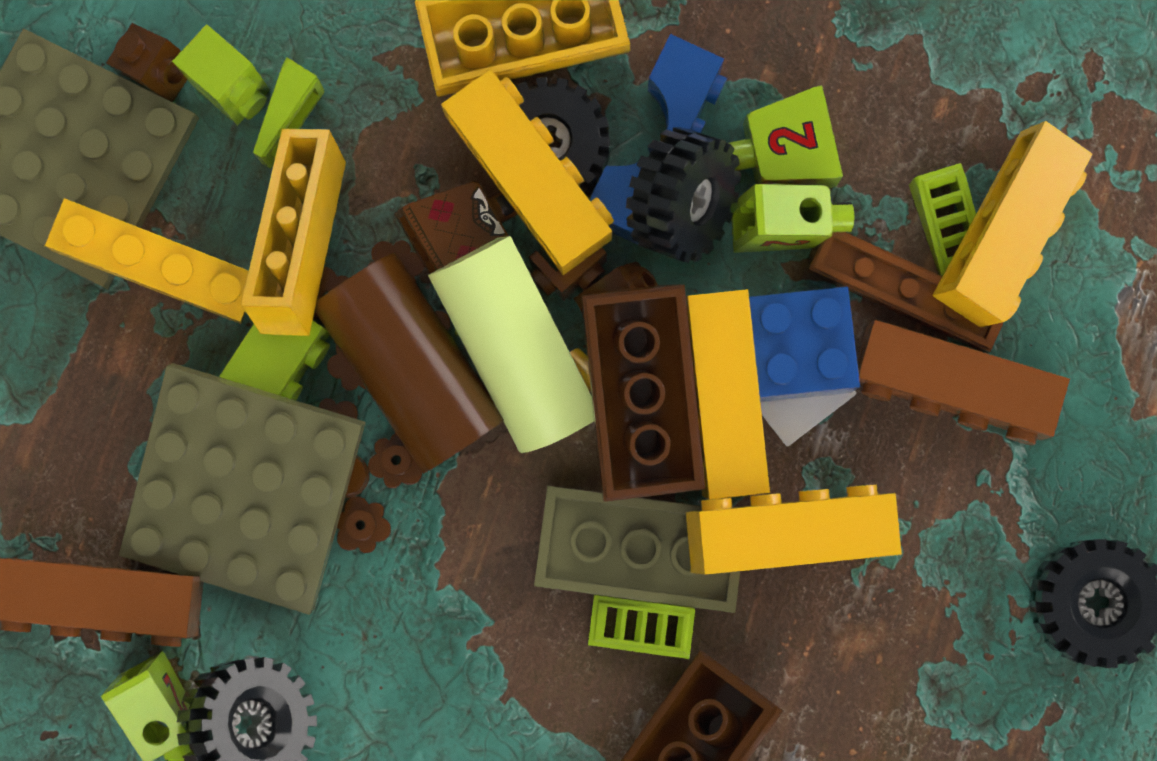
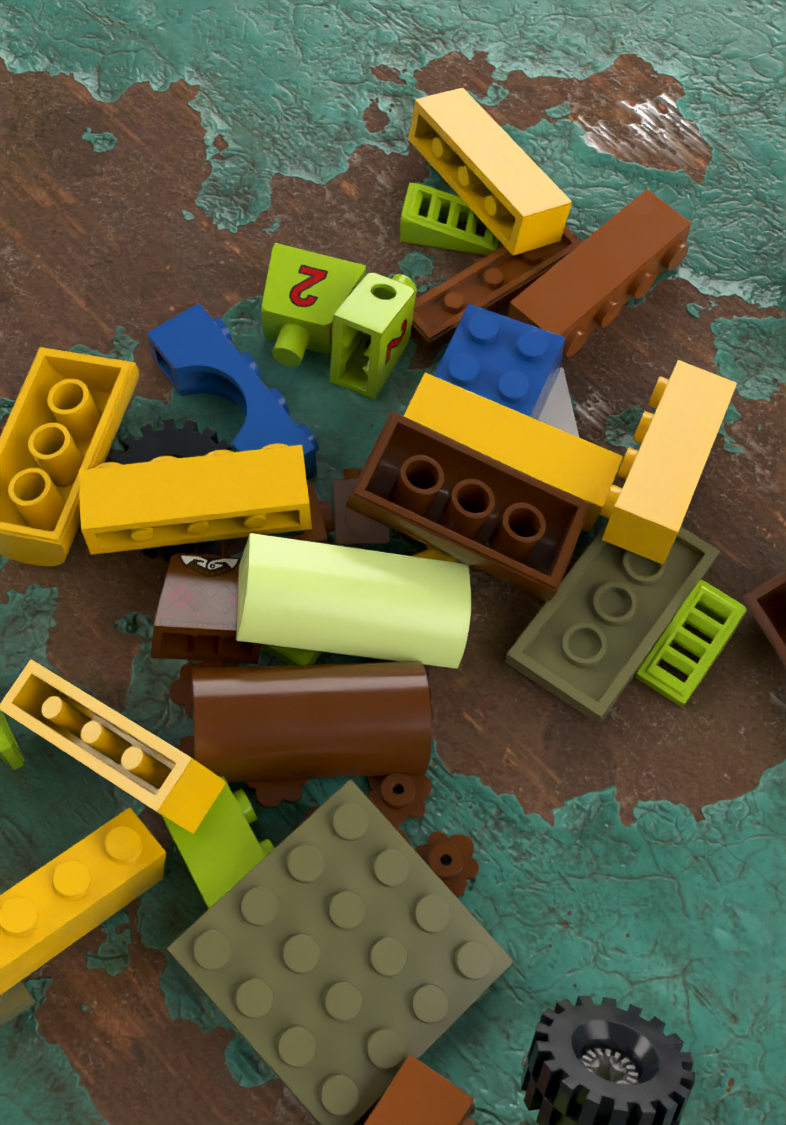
camera: 65 degrees left, 20 degrees down
black bush [626,127,741,263] -> none

